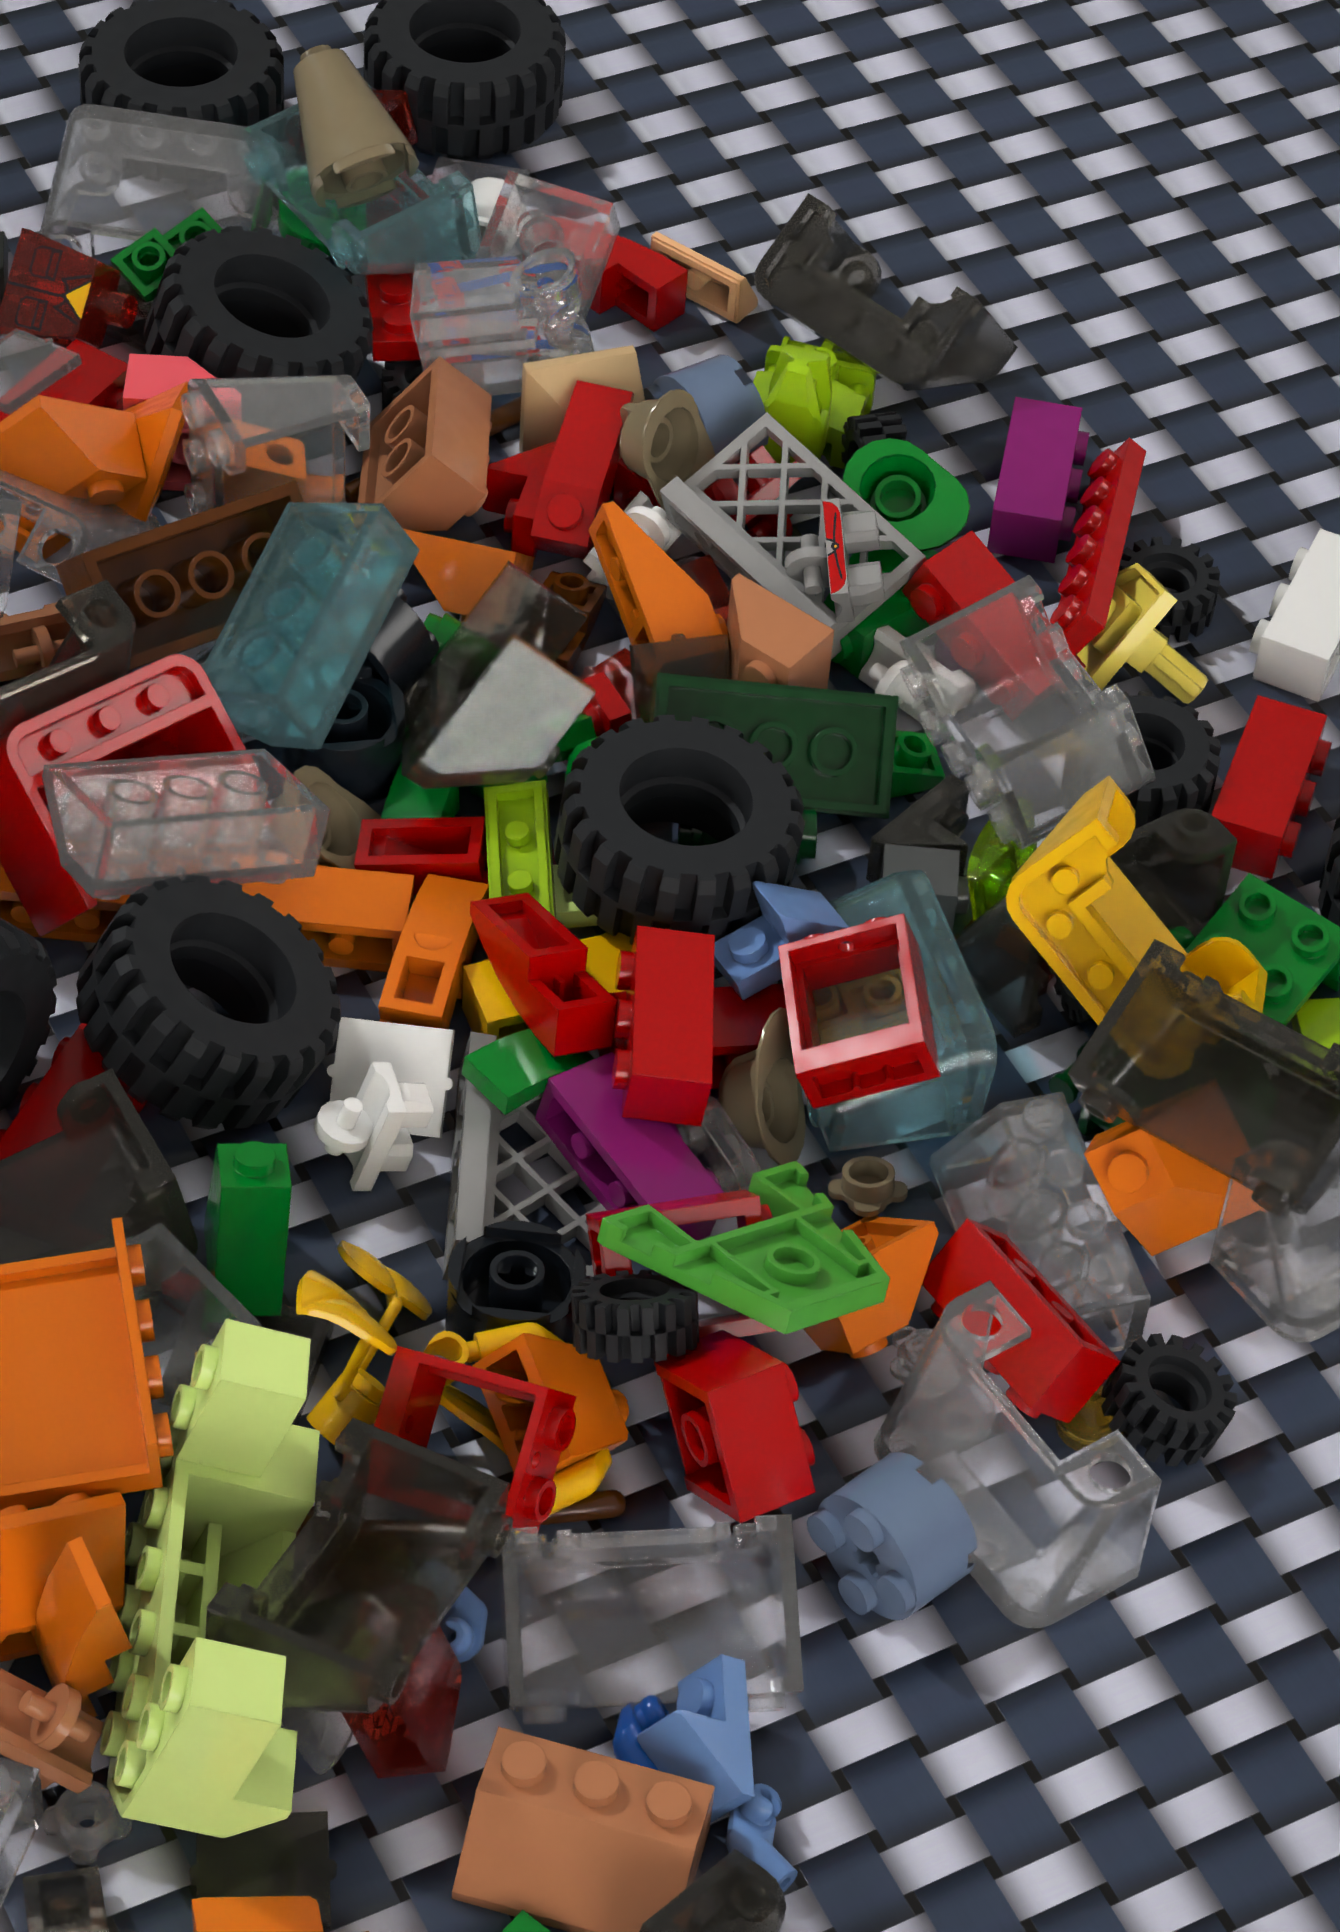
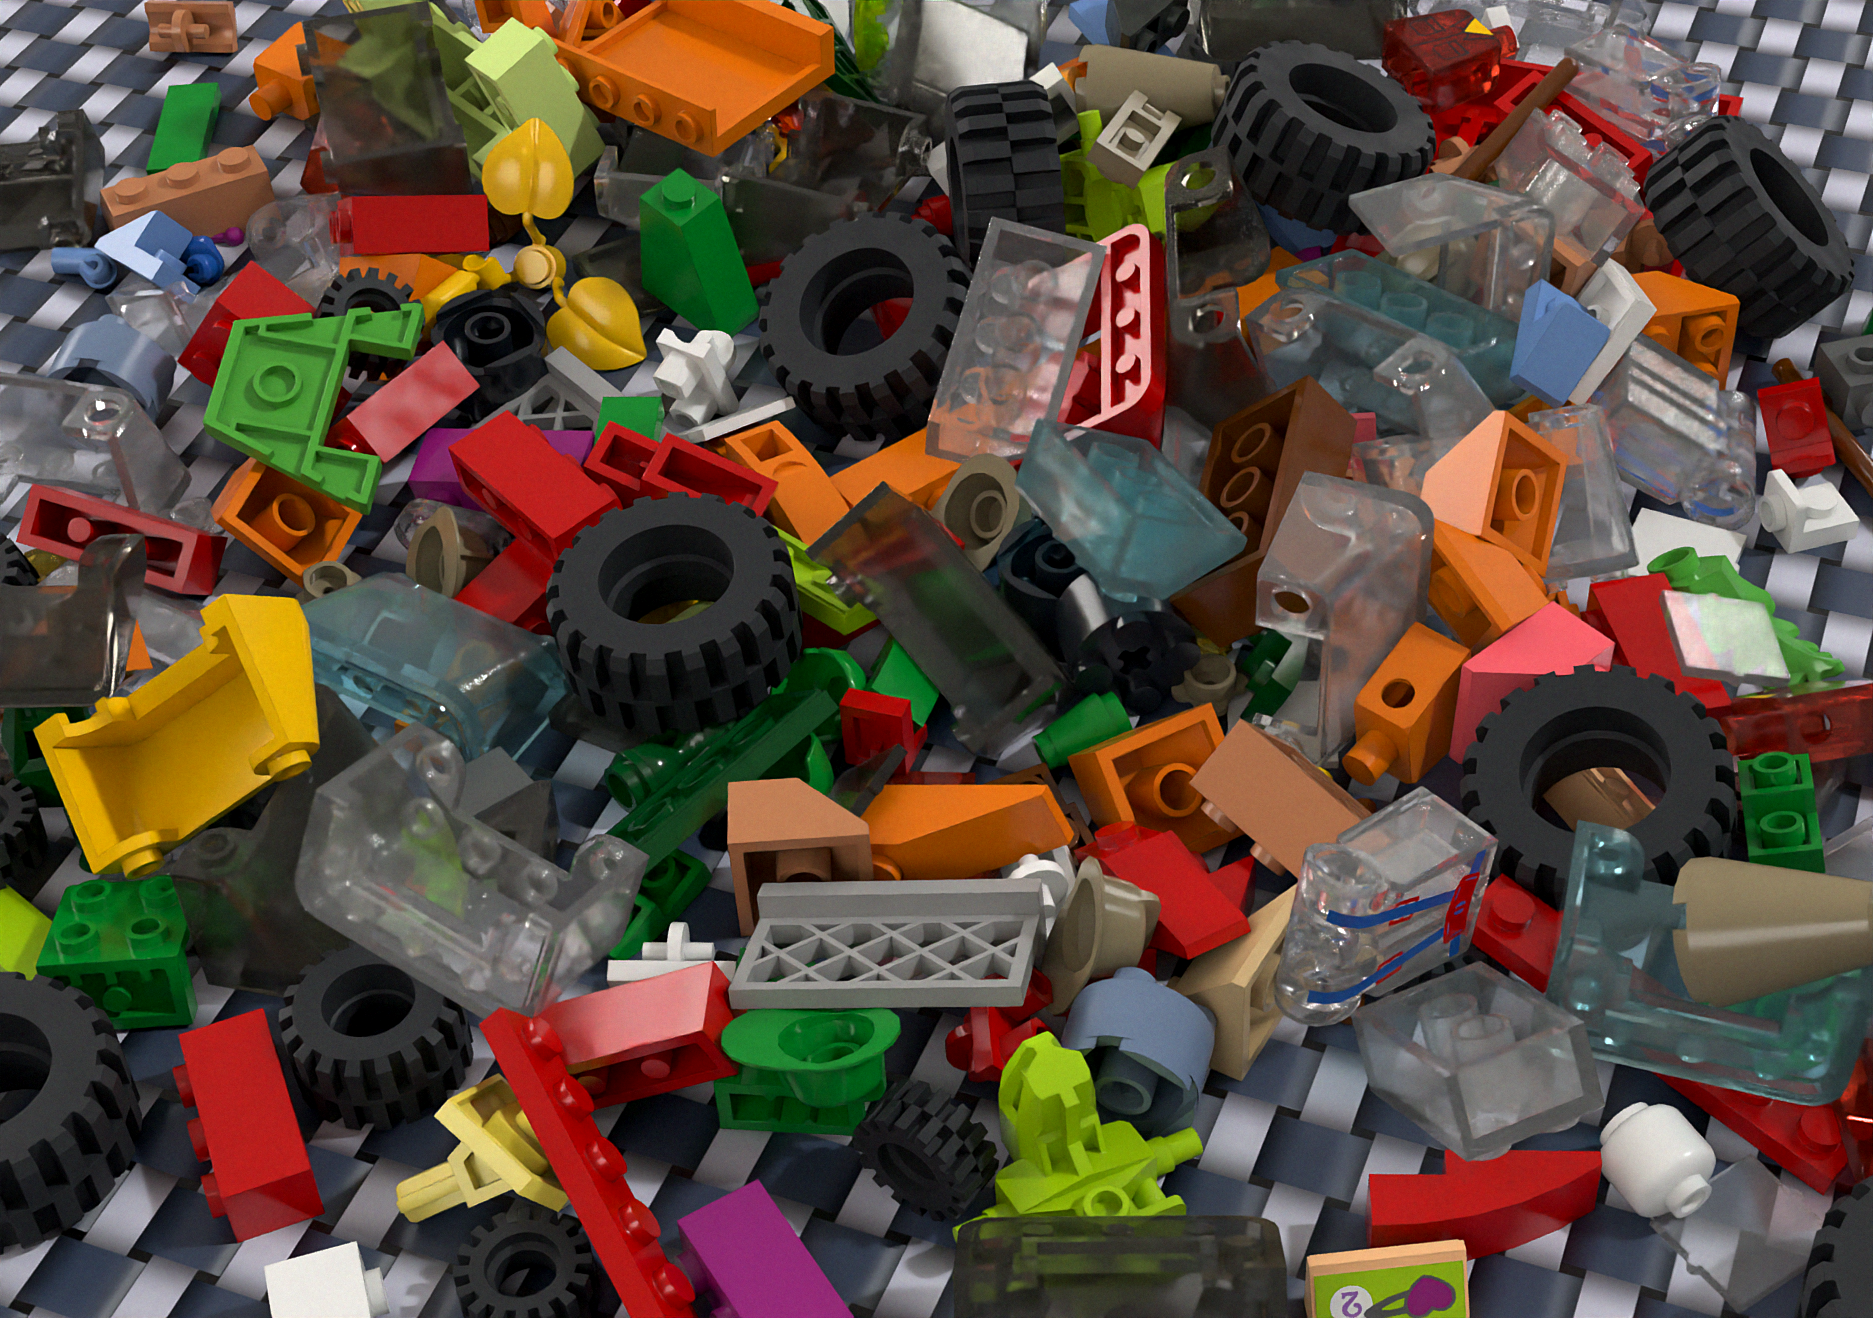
camera: 145 degrees right, 5 degrees down
medium blue slope [714,881,849,1000] -> none
red window [778,913,941,1109] -> none
light grey hips [785,498,885,623] -> none

